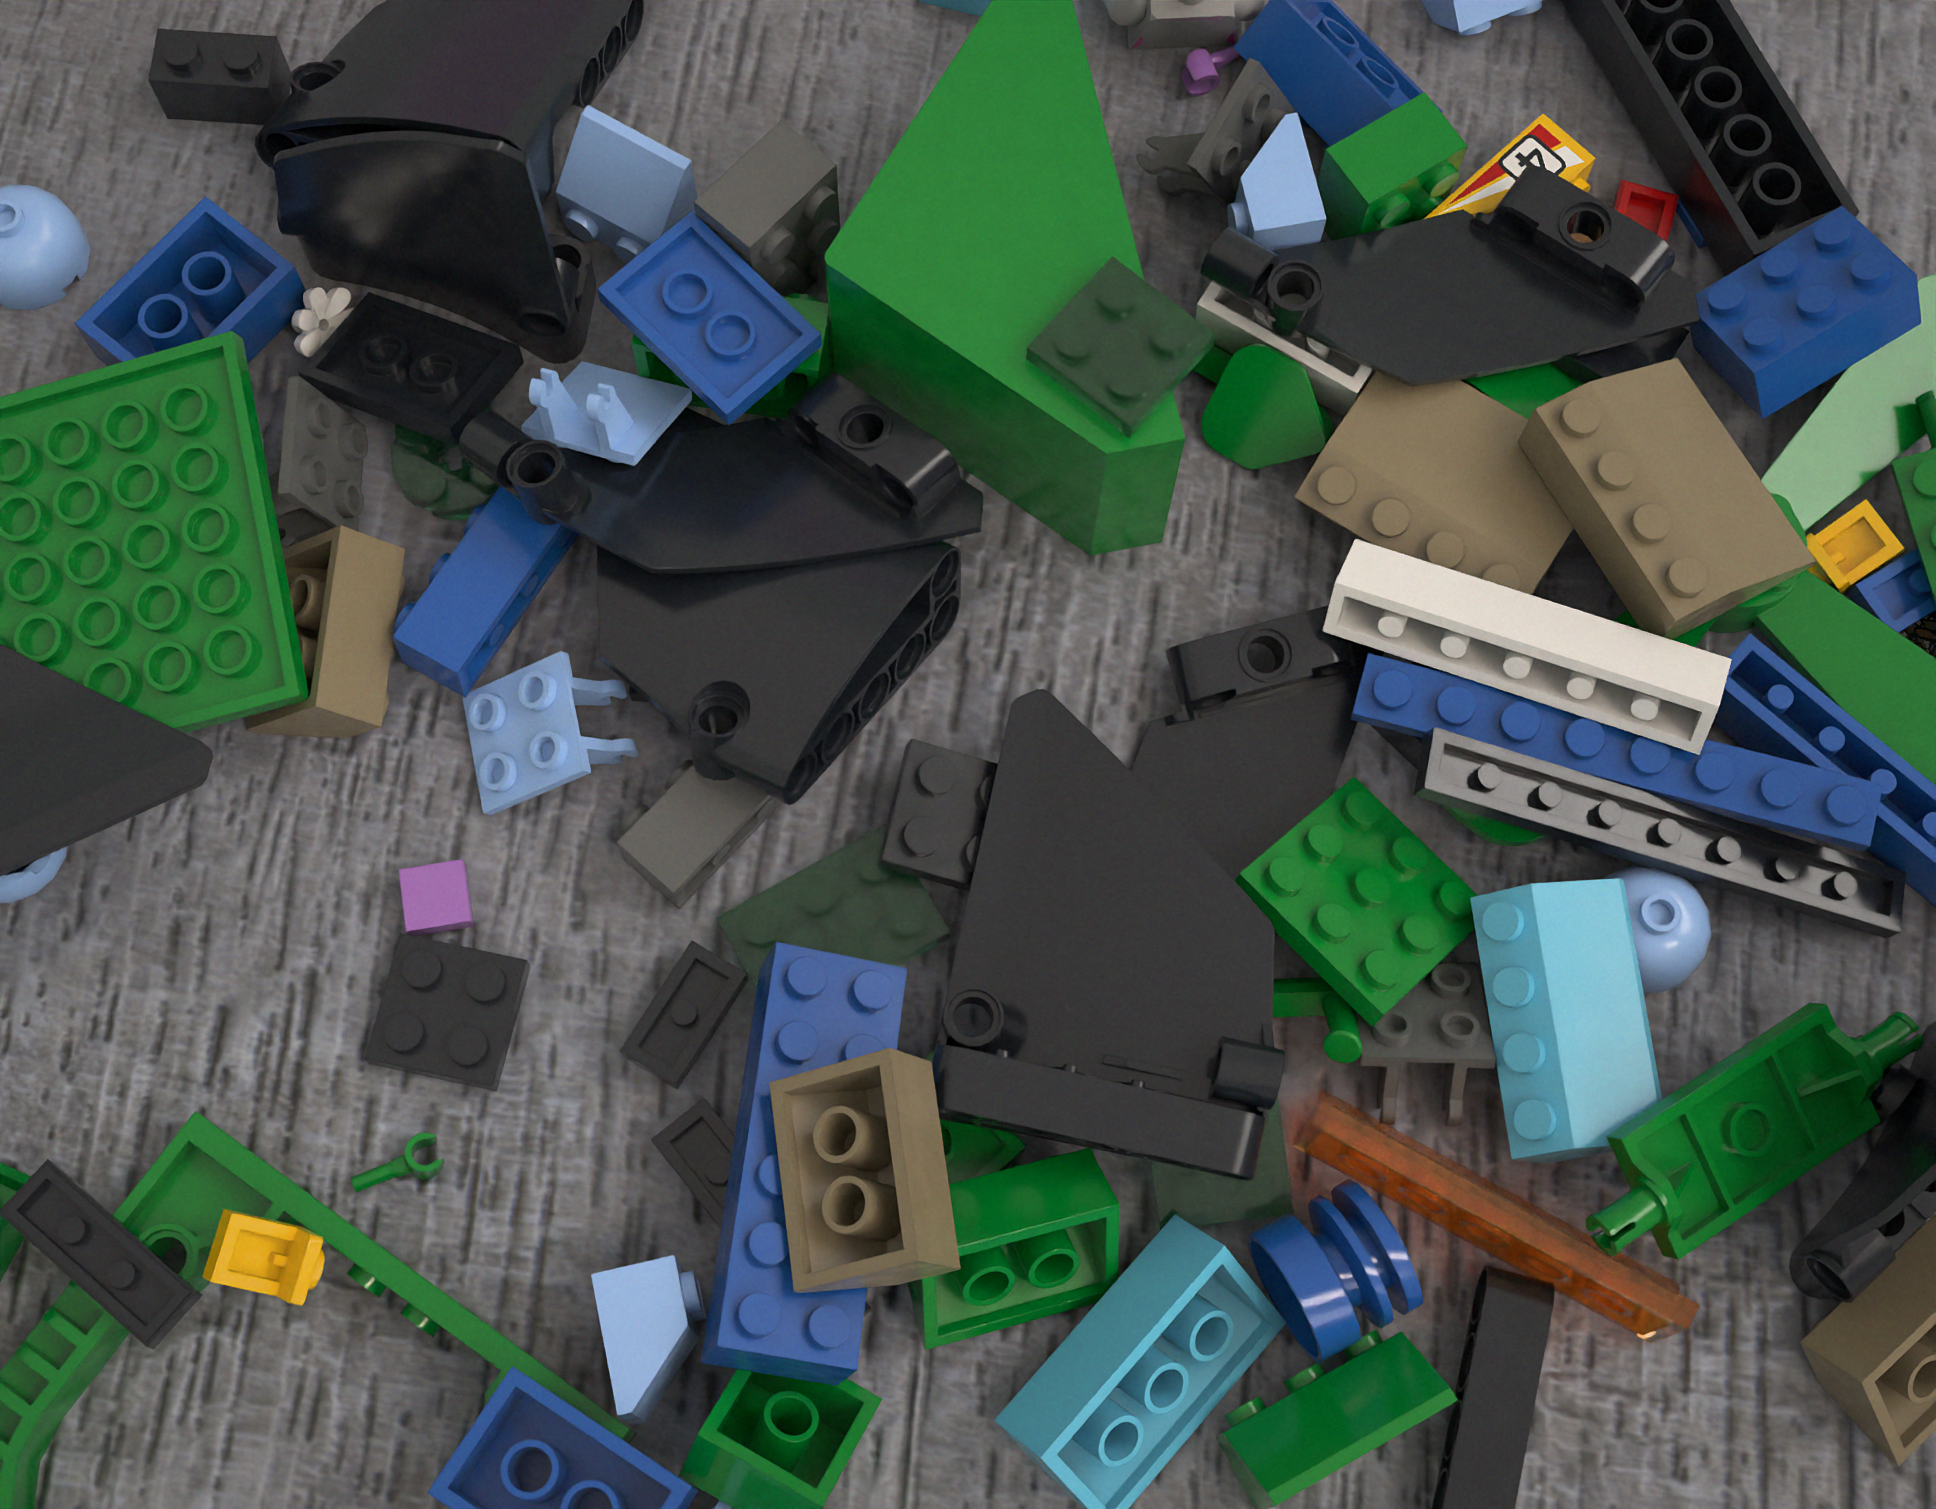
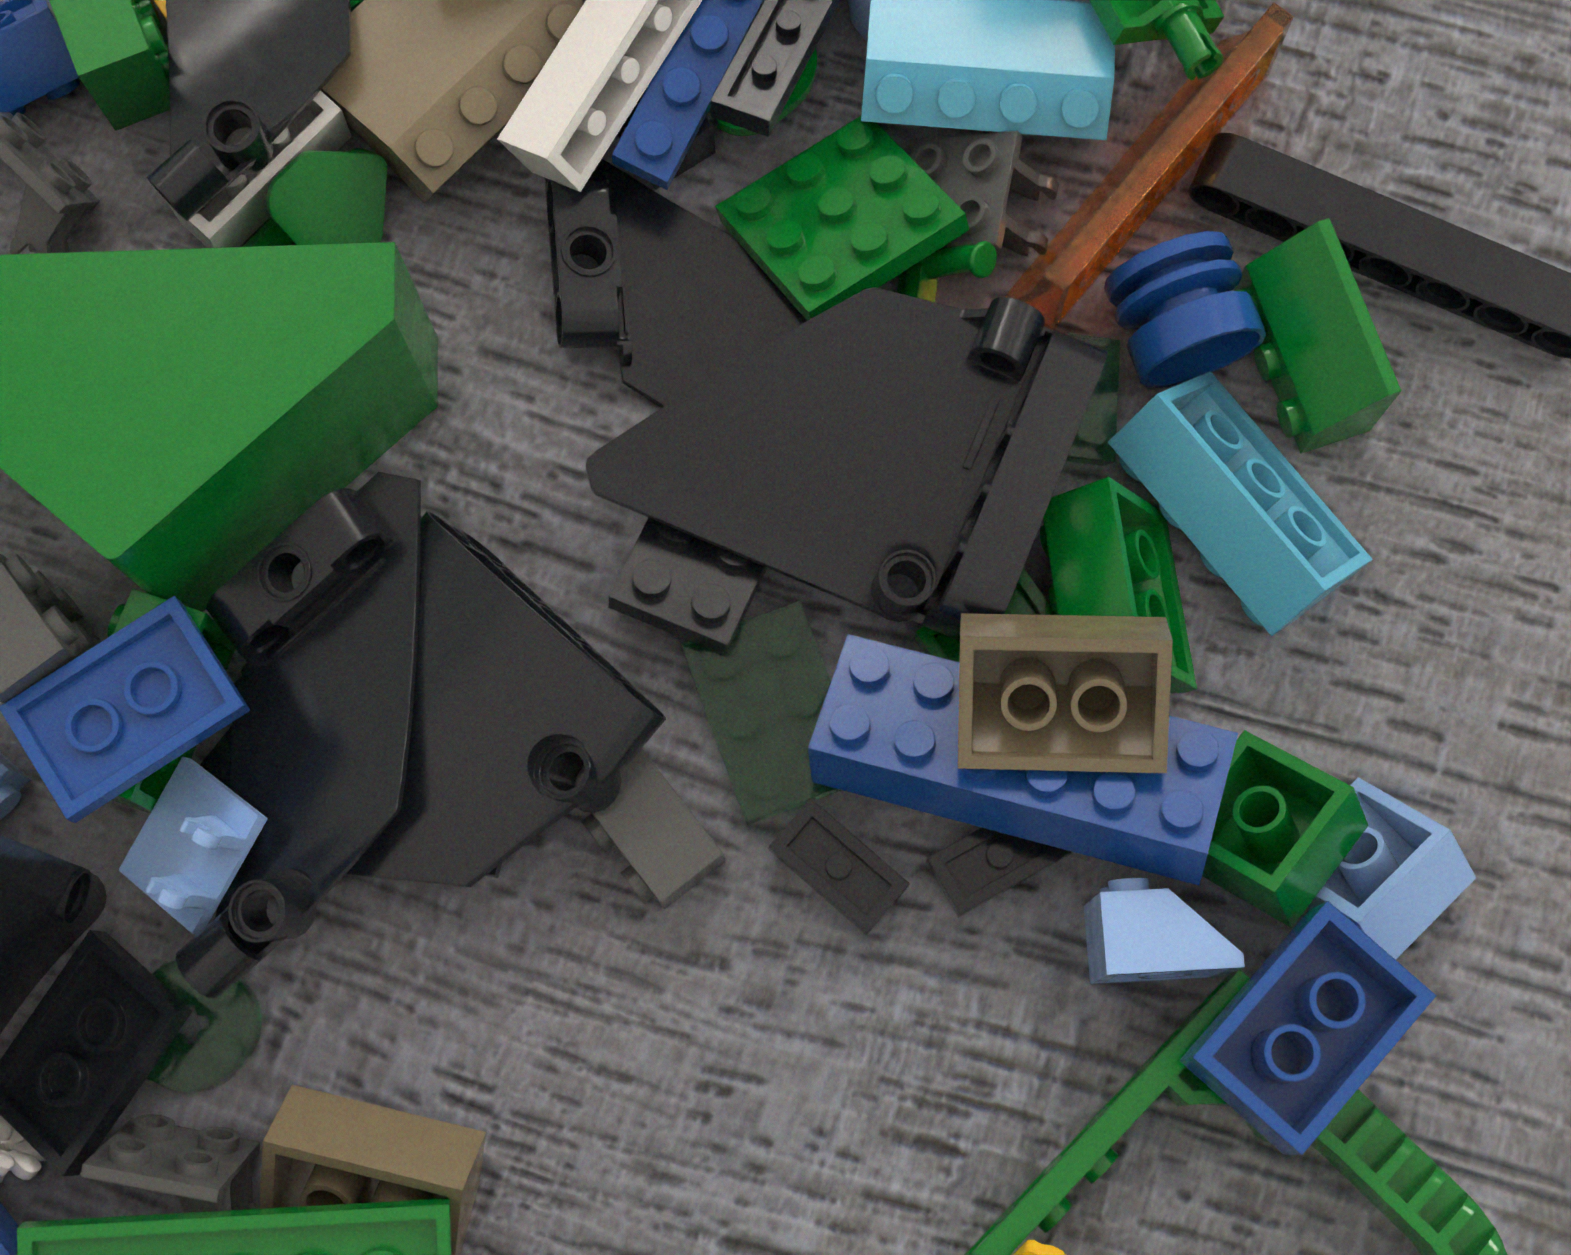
camera: 75 degrees left, 5 degrees up
green hand [351,1132,444,1192] -> none
black plate [365,933,531,1092] -> none
blue brick [392,485,579,698] -> none
medium lavender tile [399,859,474,936] -> none
light blue plate [462,651,639,815] -> none
clear green plate [1026,256,1216,438] -> none
light blue slope [1227,113,1327,251] -> none

